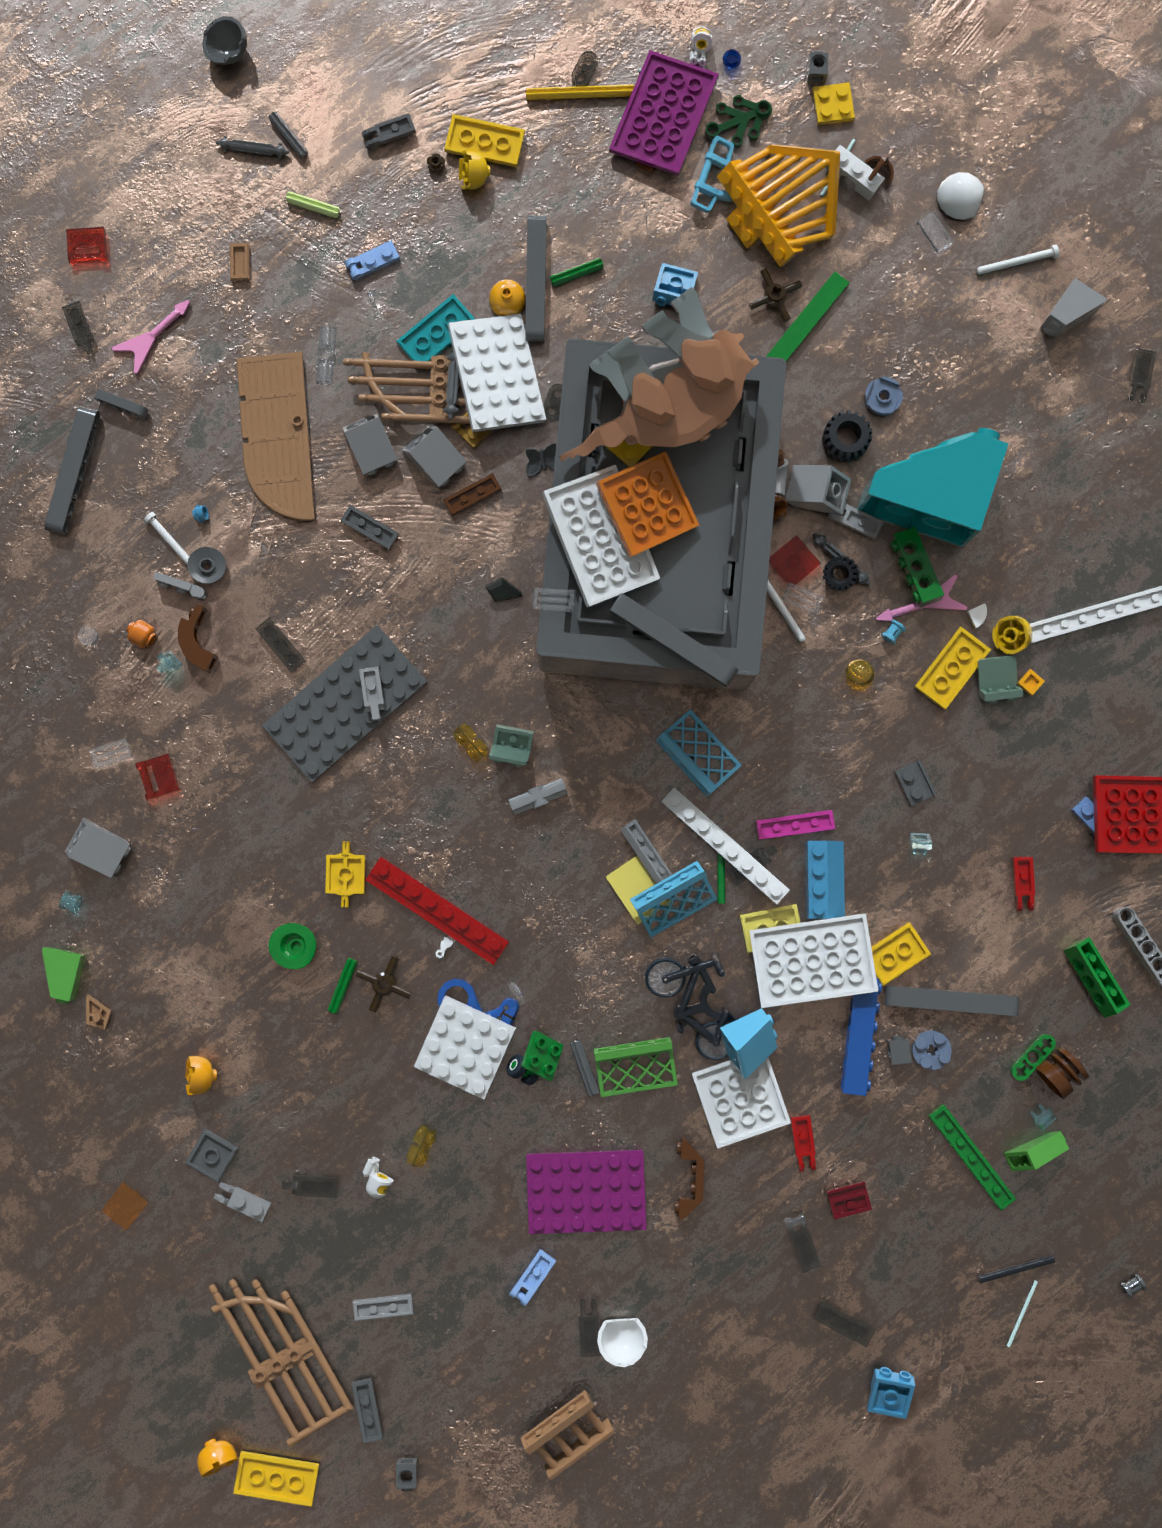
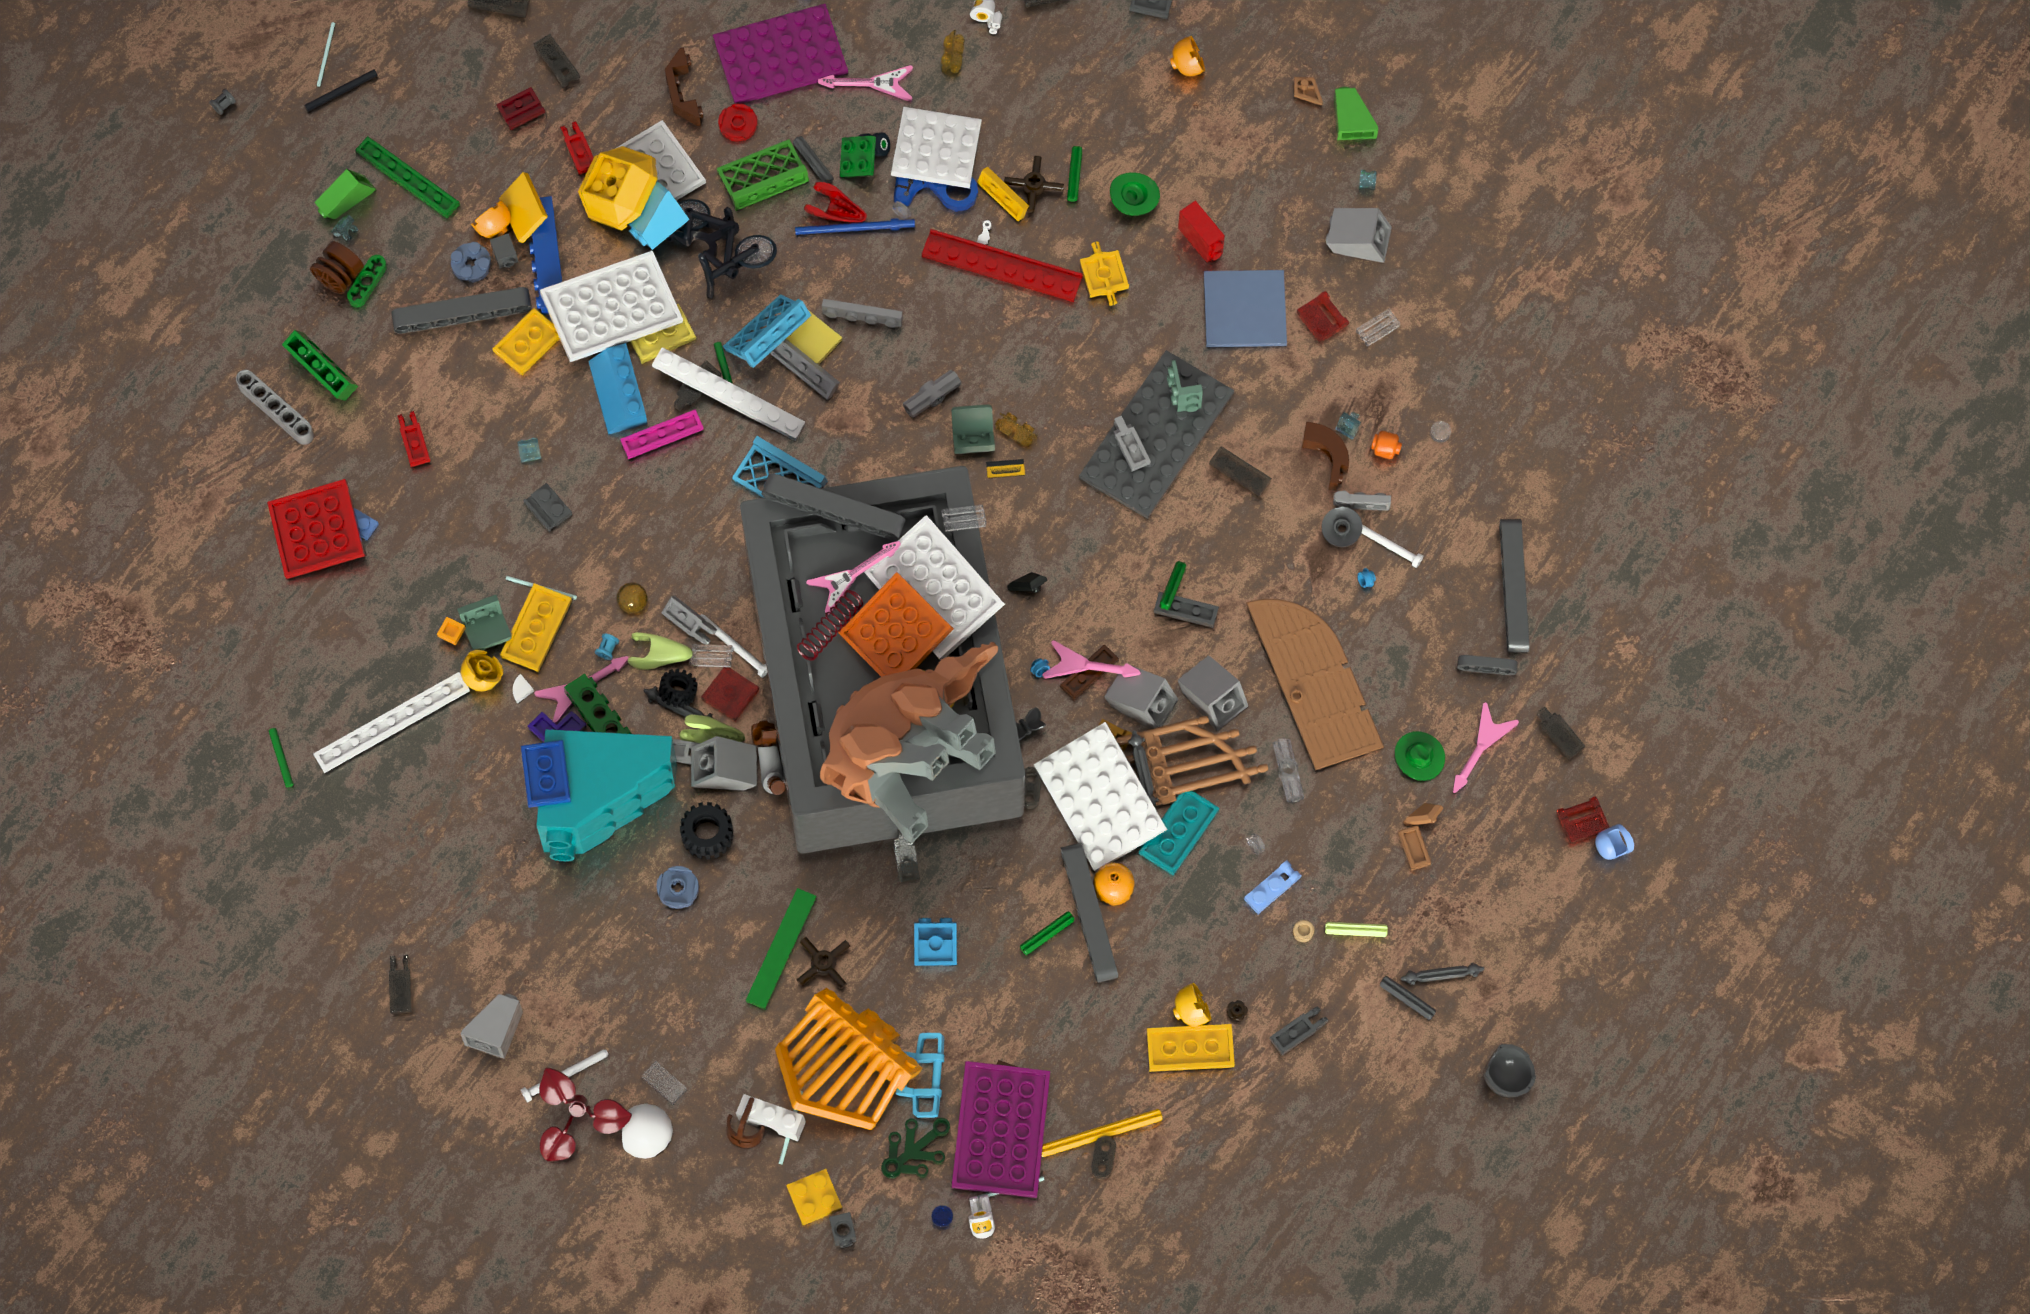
camera: 165 degrees right, 15 degrees down
none -> light orange cylinder [471,200,511,238]
none -> yellow tile [499,172,548,243]
none -> light aqua axle [506,576,577,600]
none -> blue tile [521,740,571,808]
none -> dark purple plate [528,711,587,743]
none -> dark red plant [539,1067,632,1161]
none -> yellow piece [578,146,658,231]
none -> yellowish green animal [627,632,693,670]
none -> light grey hinge [661,596,717,645]
none -> yellowish green animal [679,714,745,743]
none -> red tile [718,103,758,142]
none -> blue bar [795,218,915,235]
none -> dark red piece [797,590,863,661]
none -> red animal [804,182,867,223]
none -> piece [806,541,901,615]
none -> bright pink piece [818,65,913,102]
none -> light grey plate [822,299,903,327]
none -> yellow plate [977,167,1029,221]
none -> sticker [986,459,1025,478]
none -> dark azure plate [1030,658,1050,677]
none -> bright pink piece [1042,640,1141,679]
none -> green axle [1159,561,1186,610]
none -> sand green bracket [1167,360,1203,412]
none -> red brick [1178,200,1225,263]
none -> sand blue tile [1204,270,1287,347]
none -> tan tile [1293,920,1314,942]
none -> green hat [1395,731,1445,781]
none -> medium nougat piece [1403,803,1443,826]
none -> light blue helmet [1595,824,1634,860]

